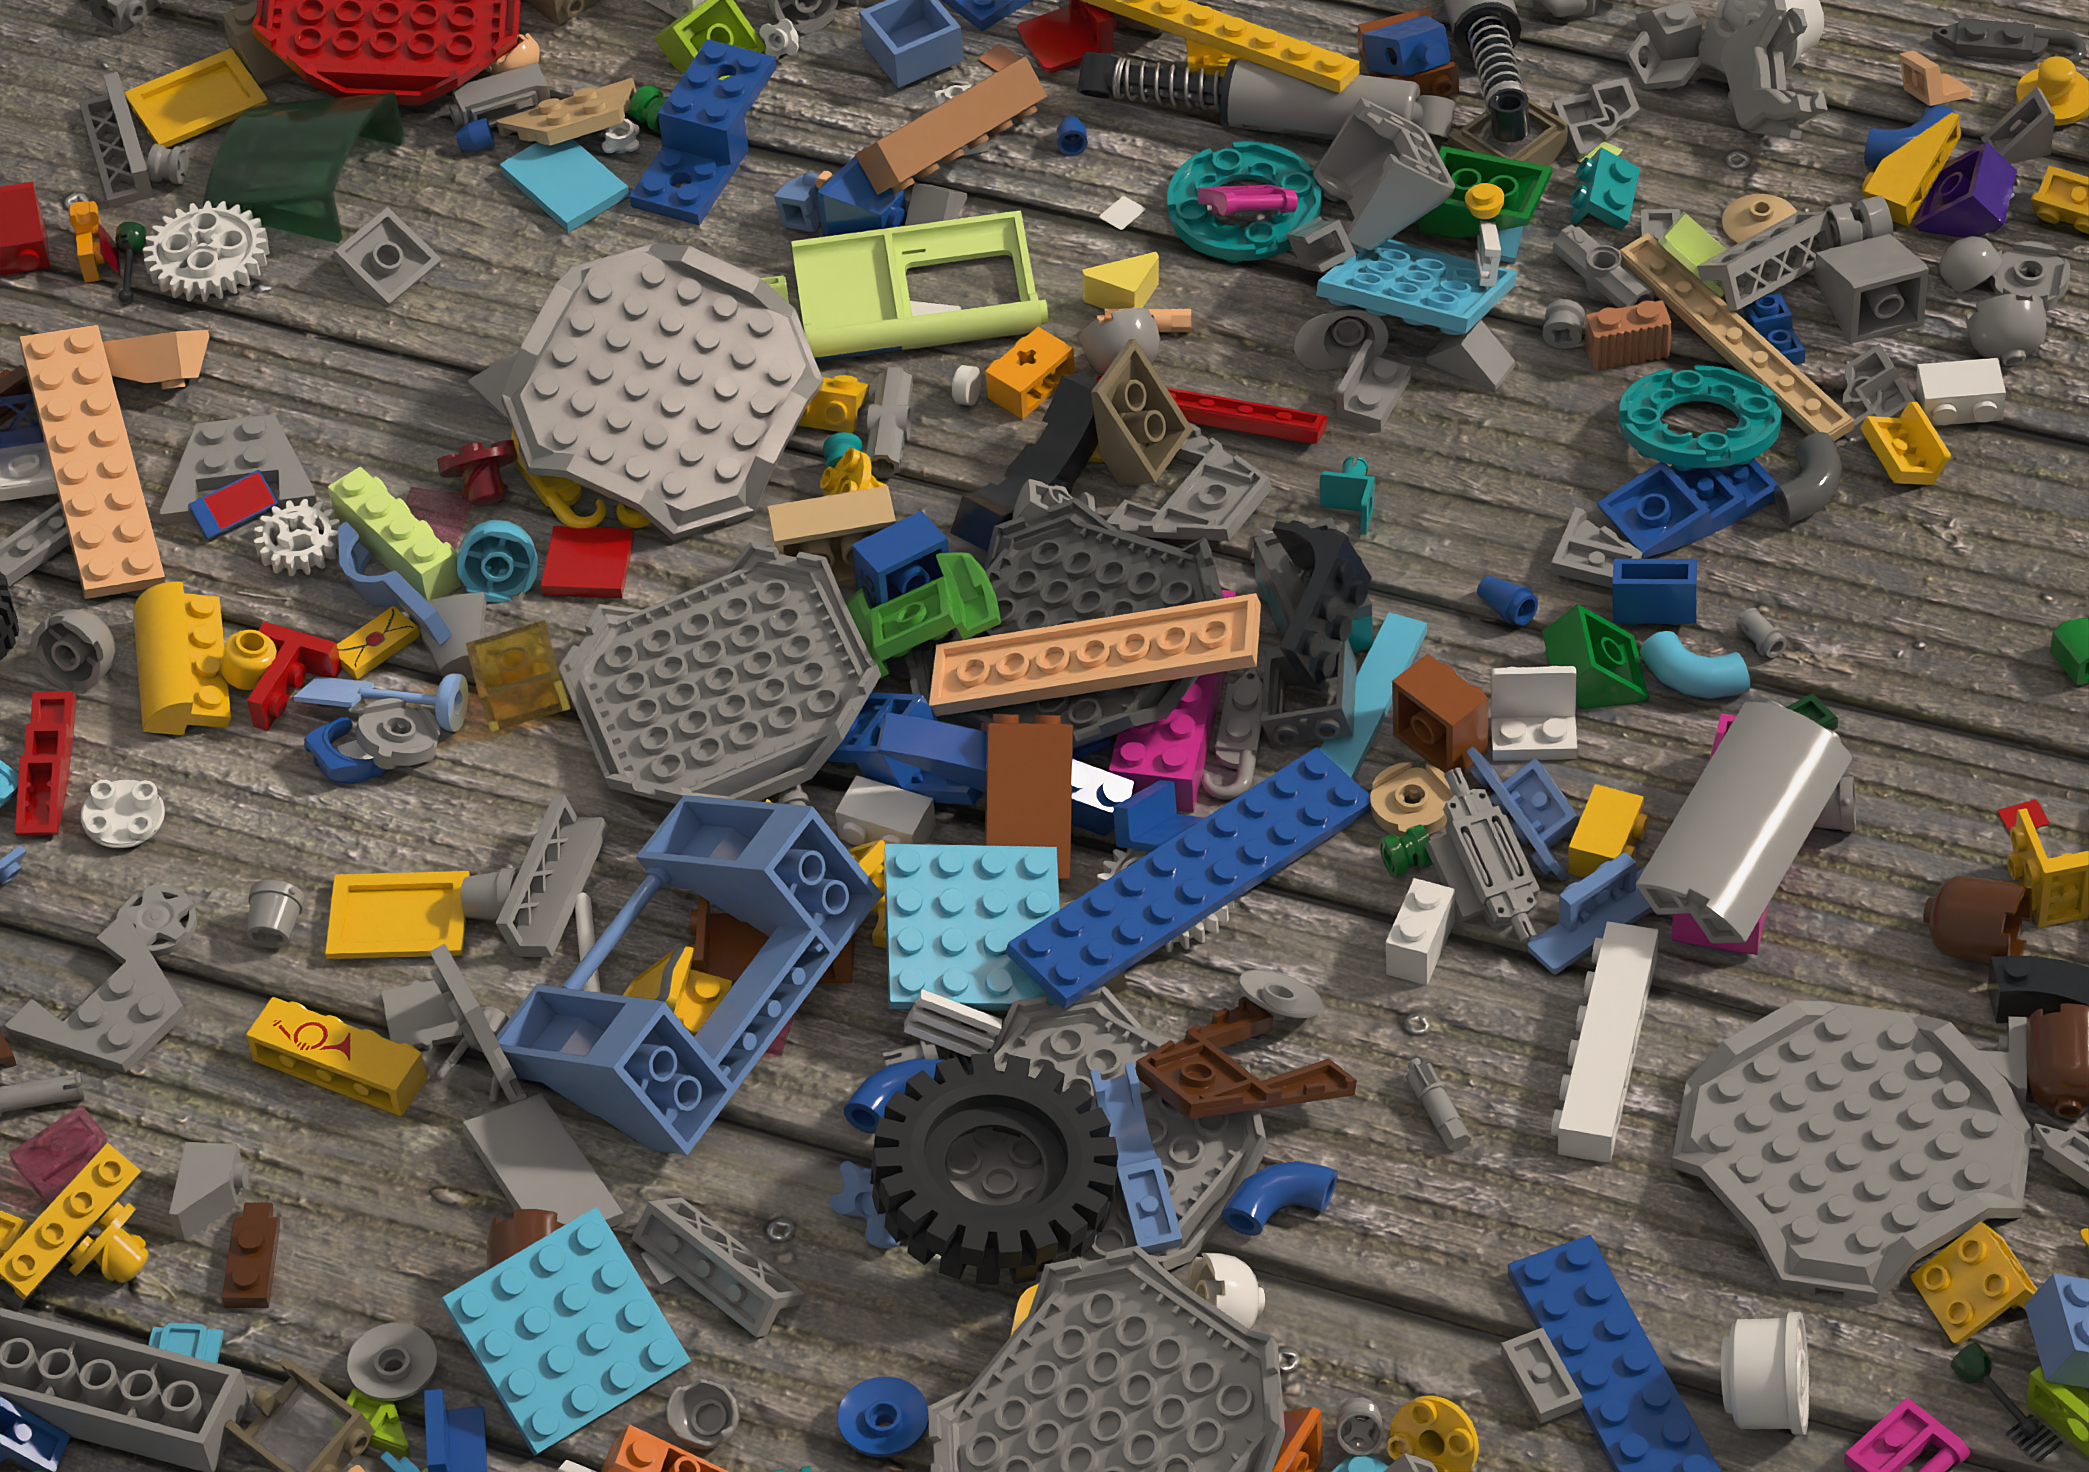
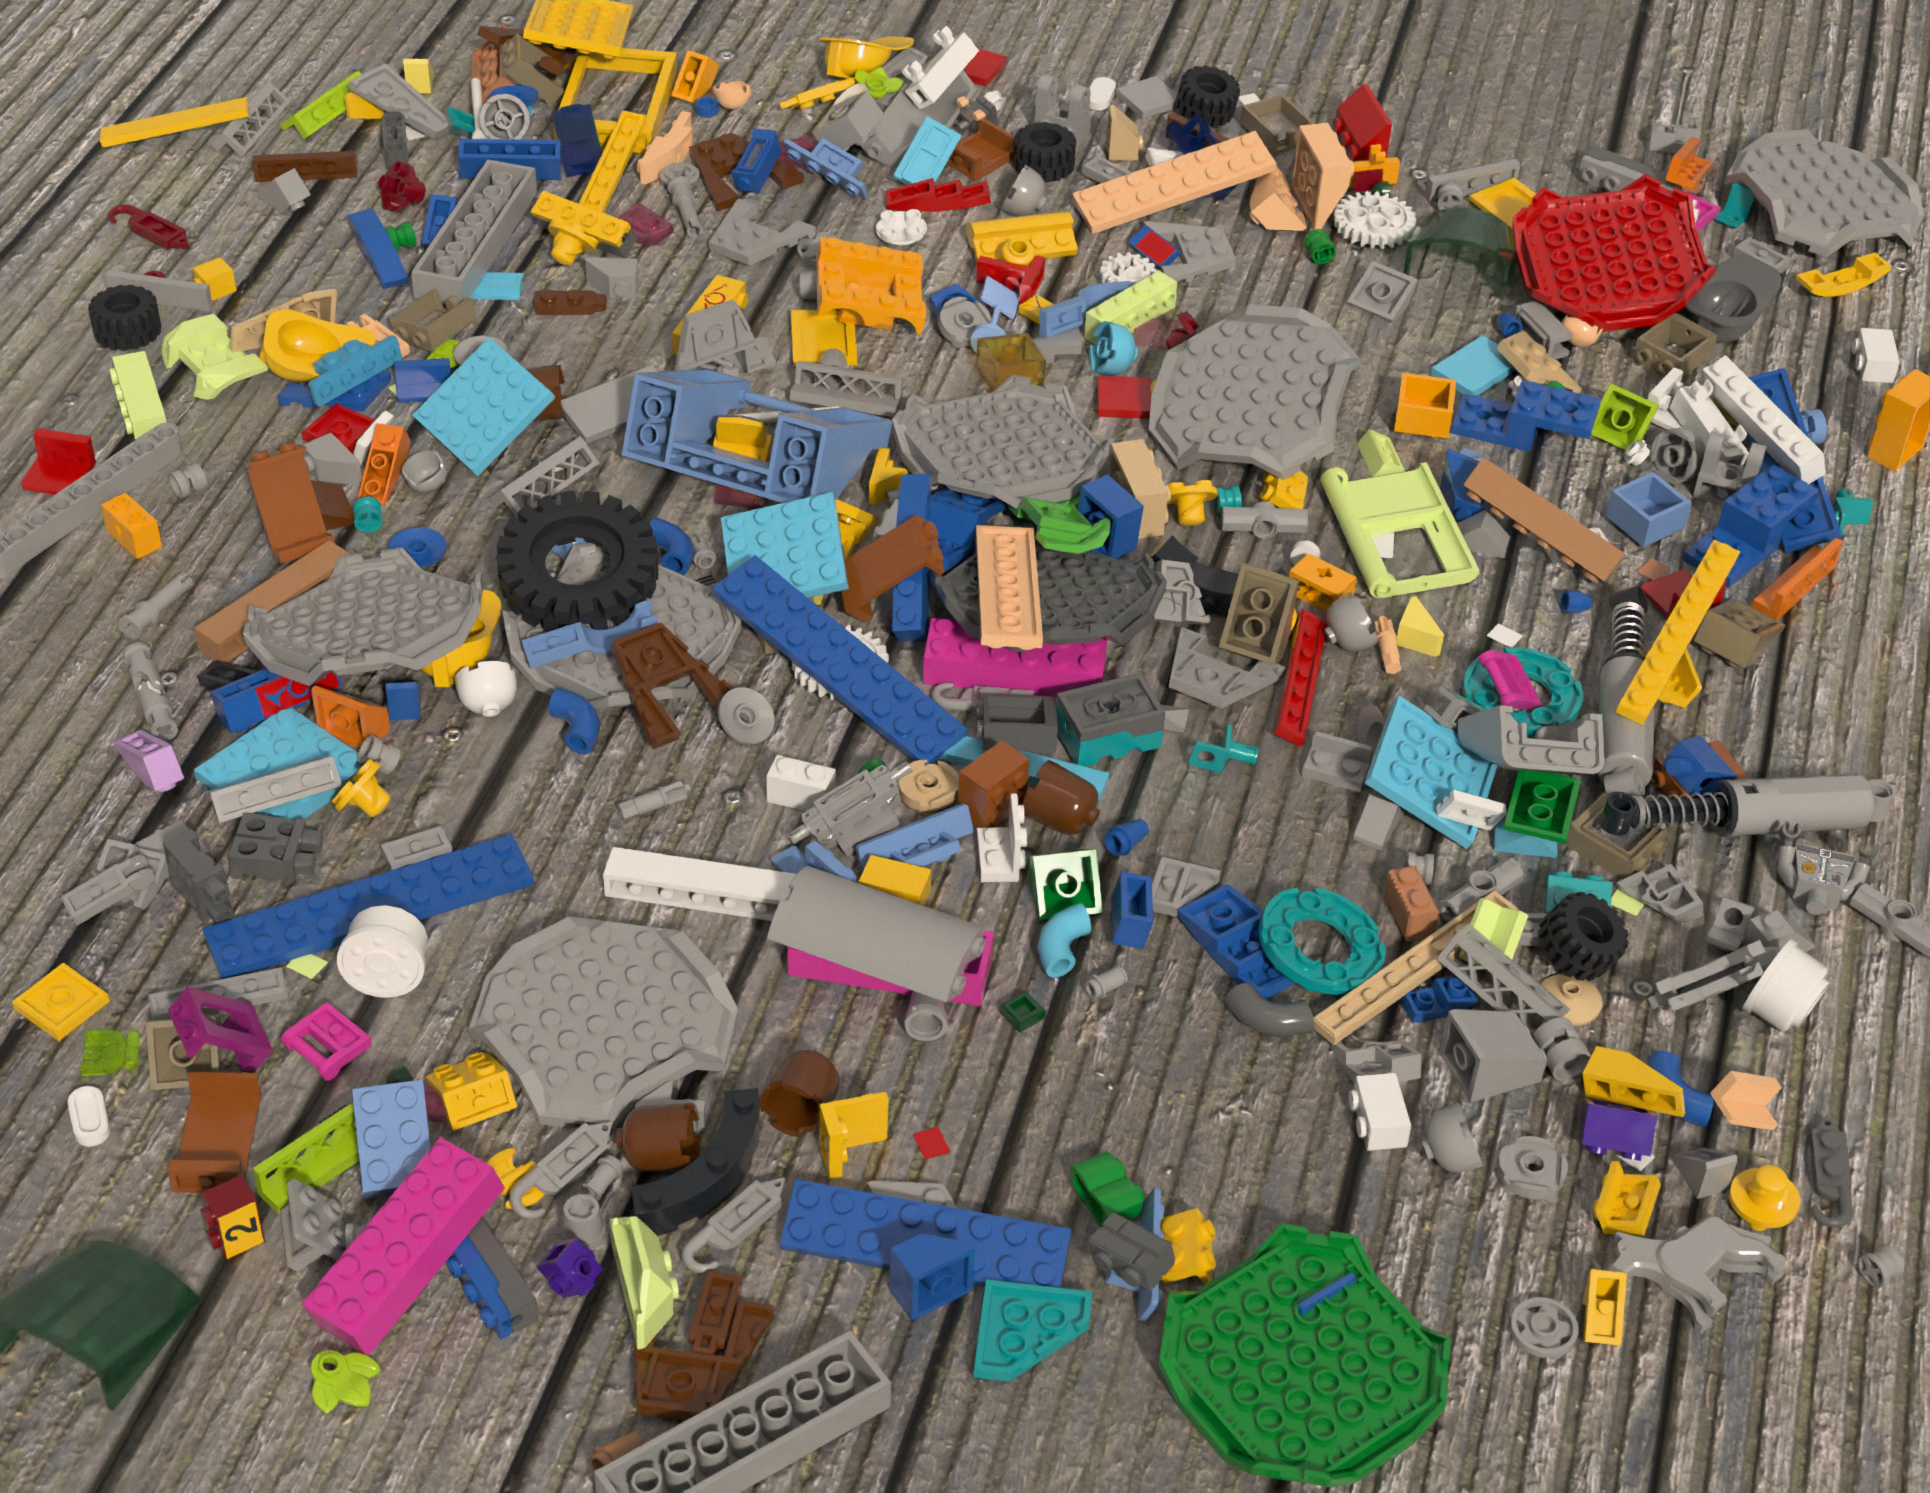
camera: 80 degrees right, 5 degrees down
white tile [904,989,1002,1057] -> none
blue panel [1113,780,1204,852] -> none
black bracket [1272,520,1372,691] -> none
yellow plate [1465,183,1504,219] -> none
yellow bracket [1860,402,1951,485] -> none
light grey hair [1939,236,2002,292] -> none
none -> clear pink tile [424,1085,447,1123]
none -> light orange piece [816,237,926,334]
none -> reddish brown cylinder [1022,760,1100,835]
none -> light nougat slope [1291,123,1354,230]
none -> green wheel [1304,229,1336,264]
none -> light orange piece [1394,373,1456,439]
none -> black tyre [1538,892,1629,981]

